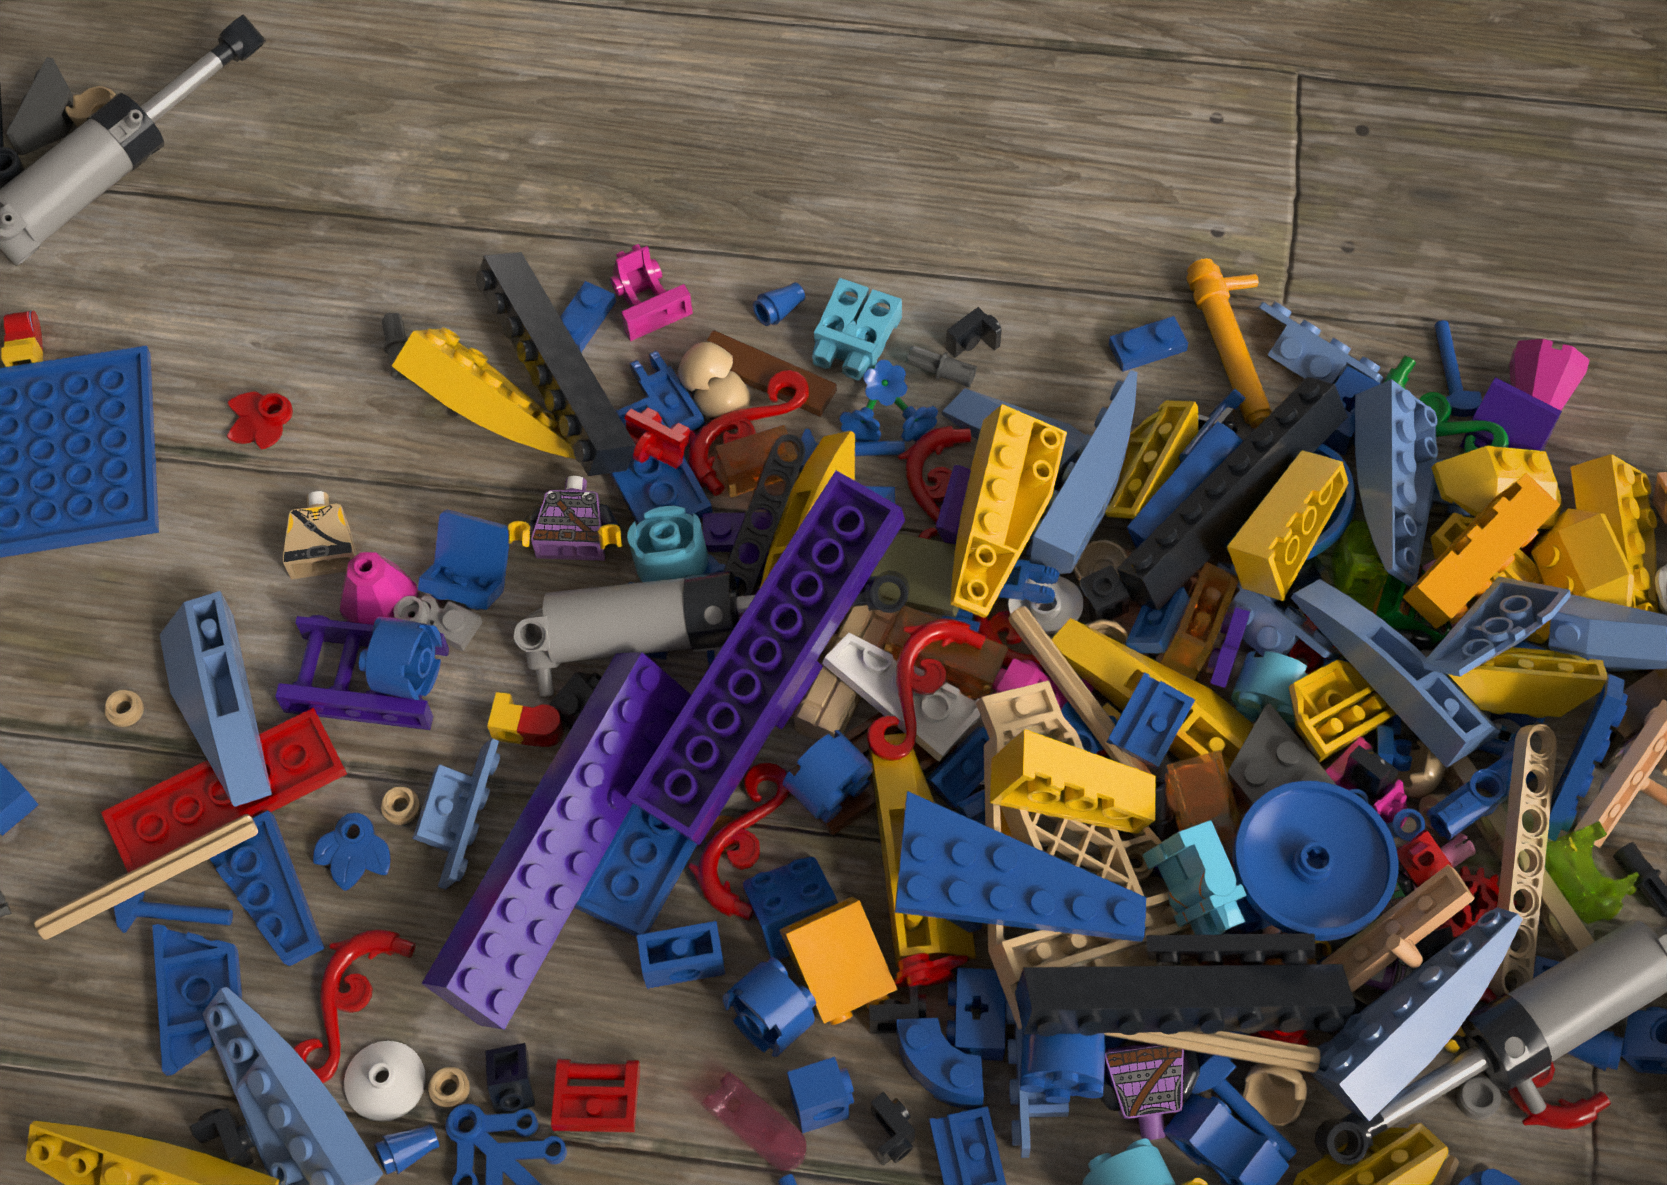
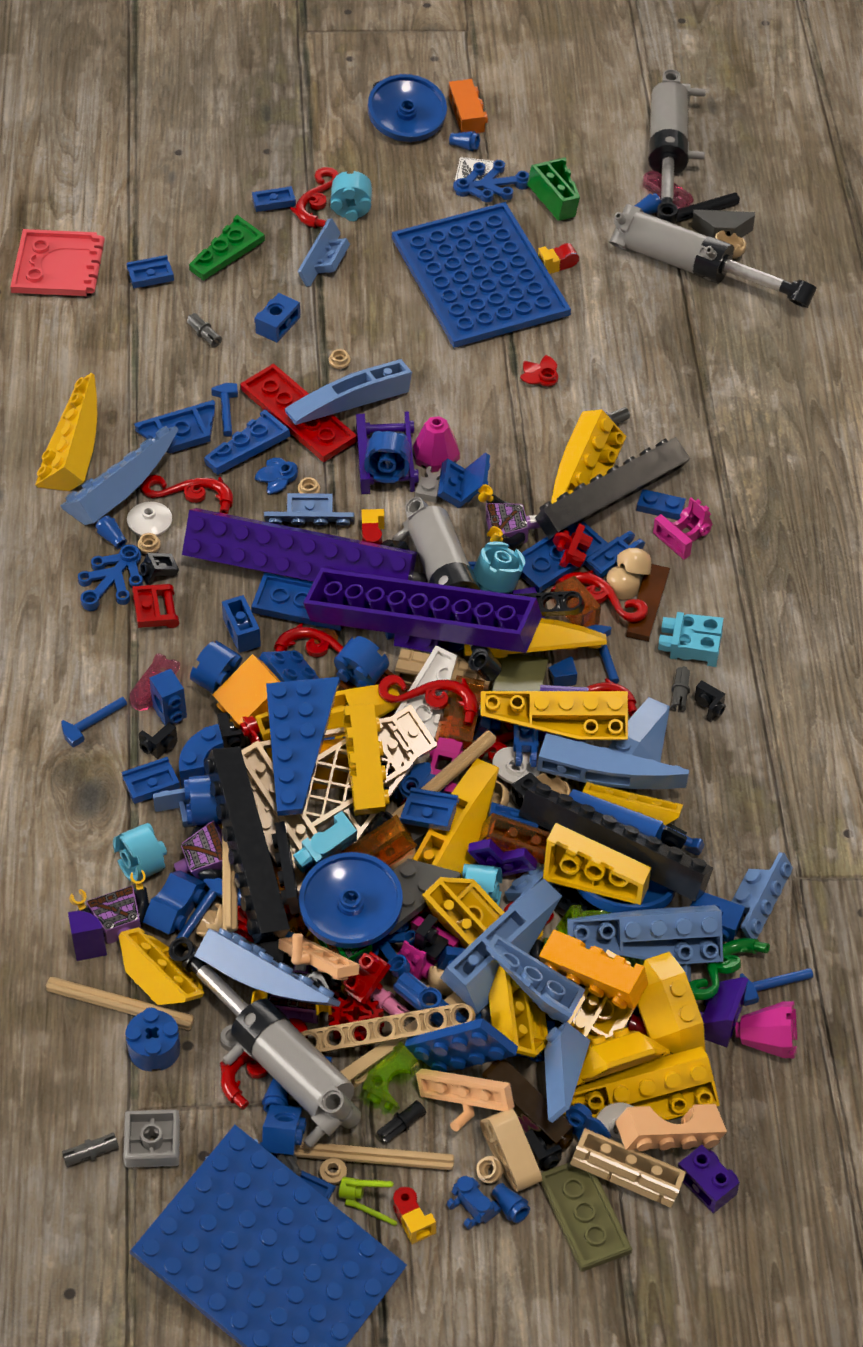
camera: 75 degrees right, 10 degrees down
tan axle [34,814,258,940] -> none
black bracket [189,1108,255,1167] -> none
tan torso [283,491,357,580] -> none
light grey plate [394,596,430,624] -> none
blue cone [753,282,805,326] -> none
blue plant [839,360,938,442] -> none
blue plate [1109,316,1188,372] -> none
light orange cylinder [1186,258,1272,429] -> none

